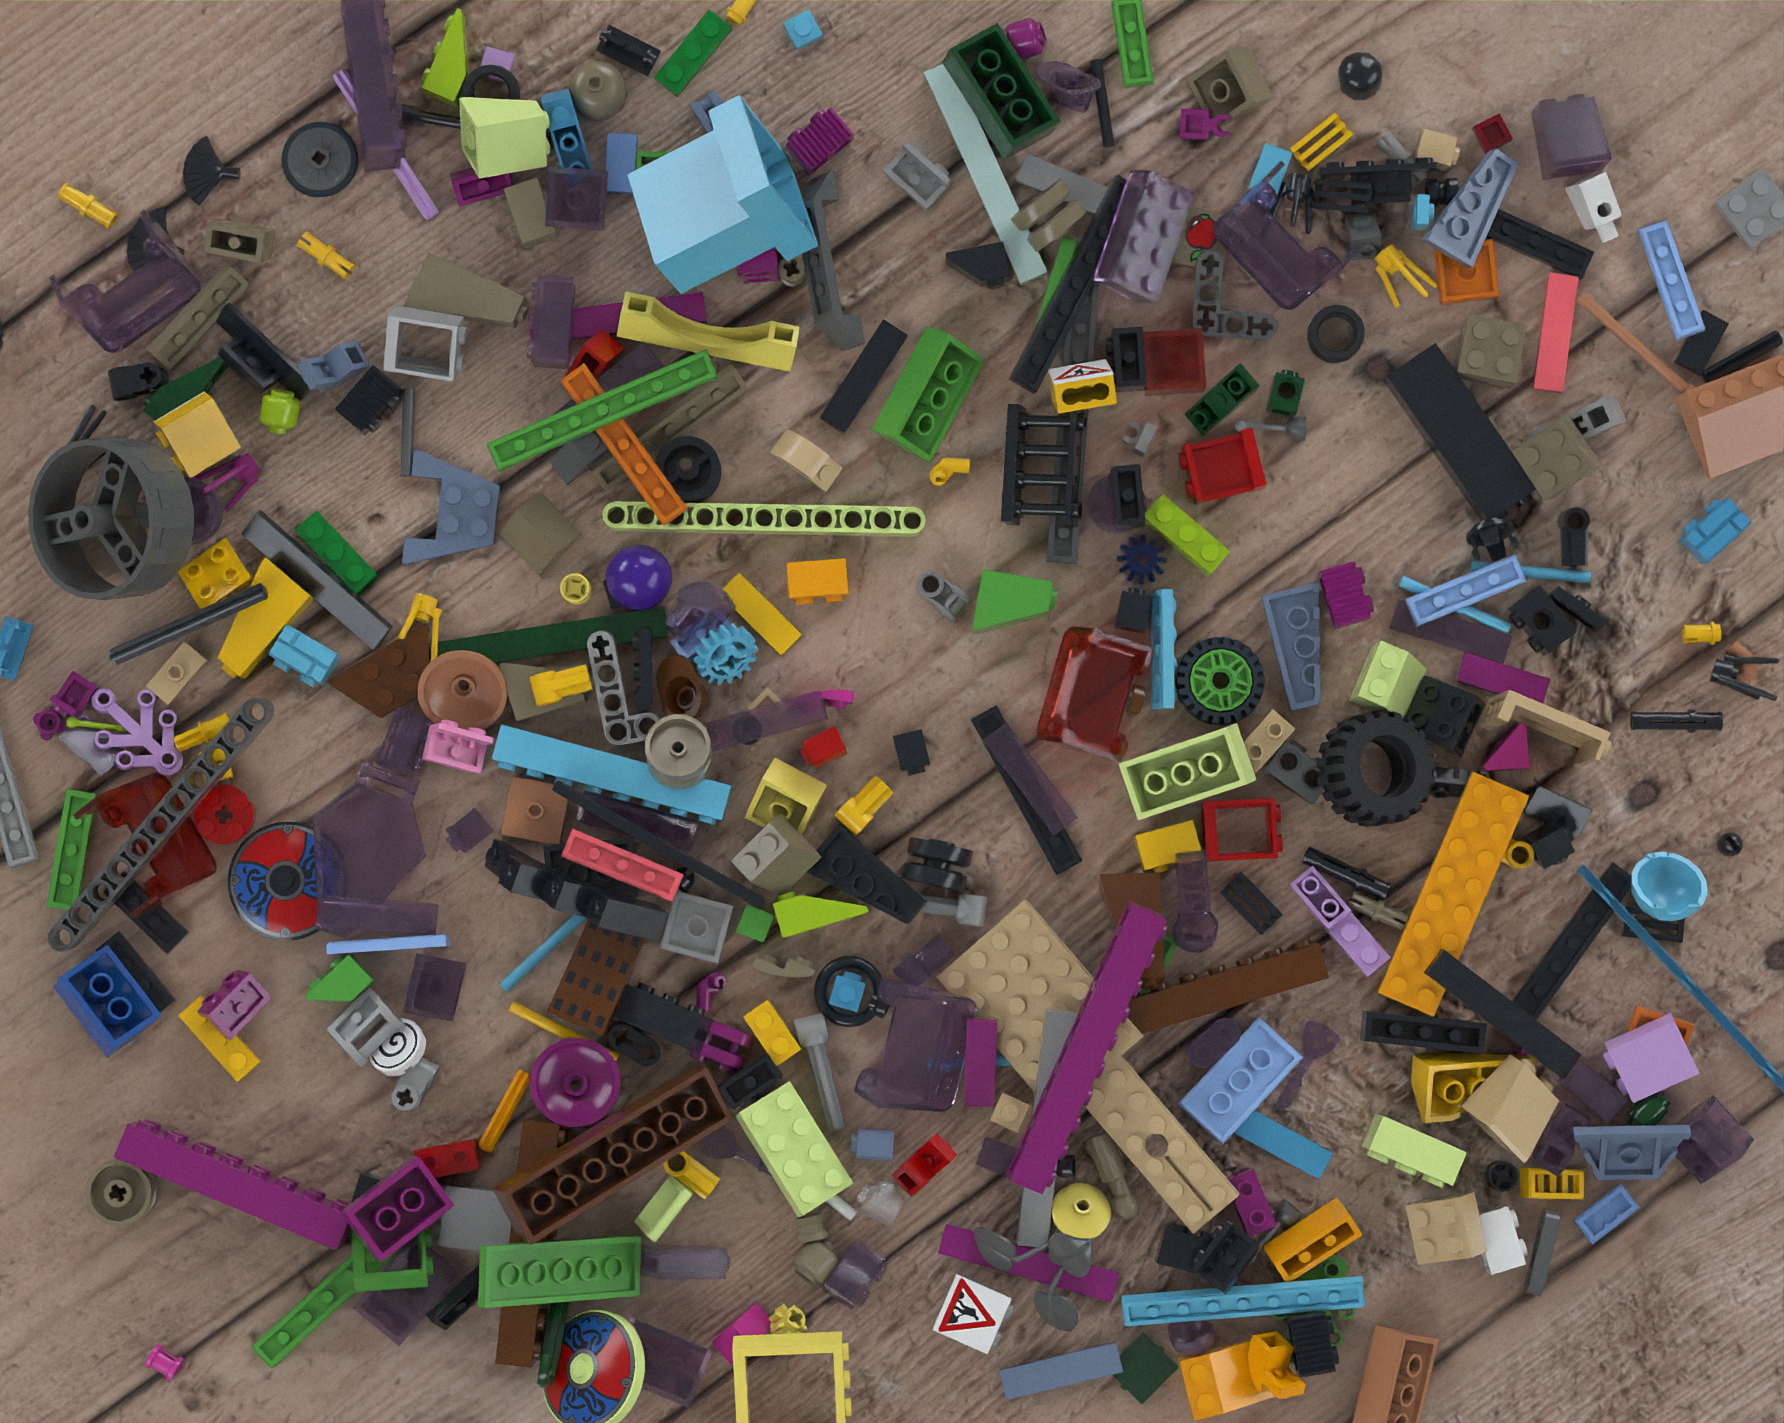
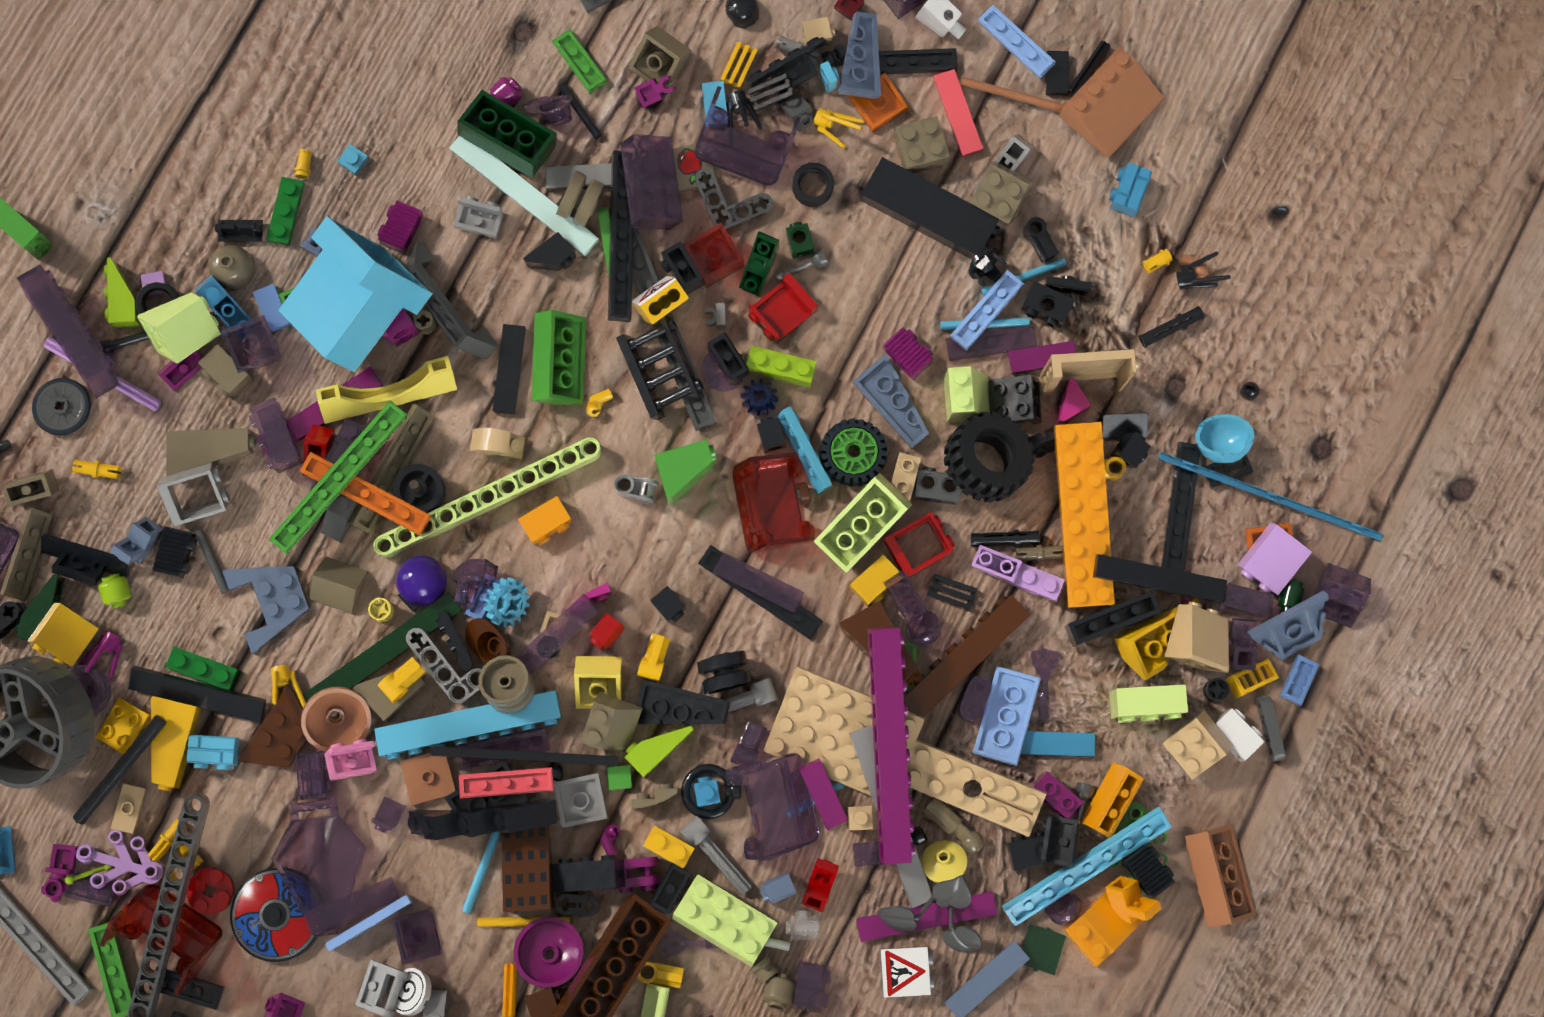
camera: 30 degrees left, 5 degrees down
bright green slope [305,955,377,1001] -> none
yellow tile [718,573,802,656] -> none

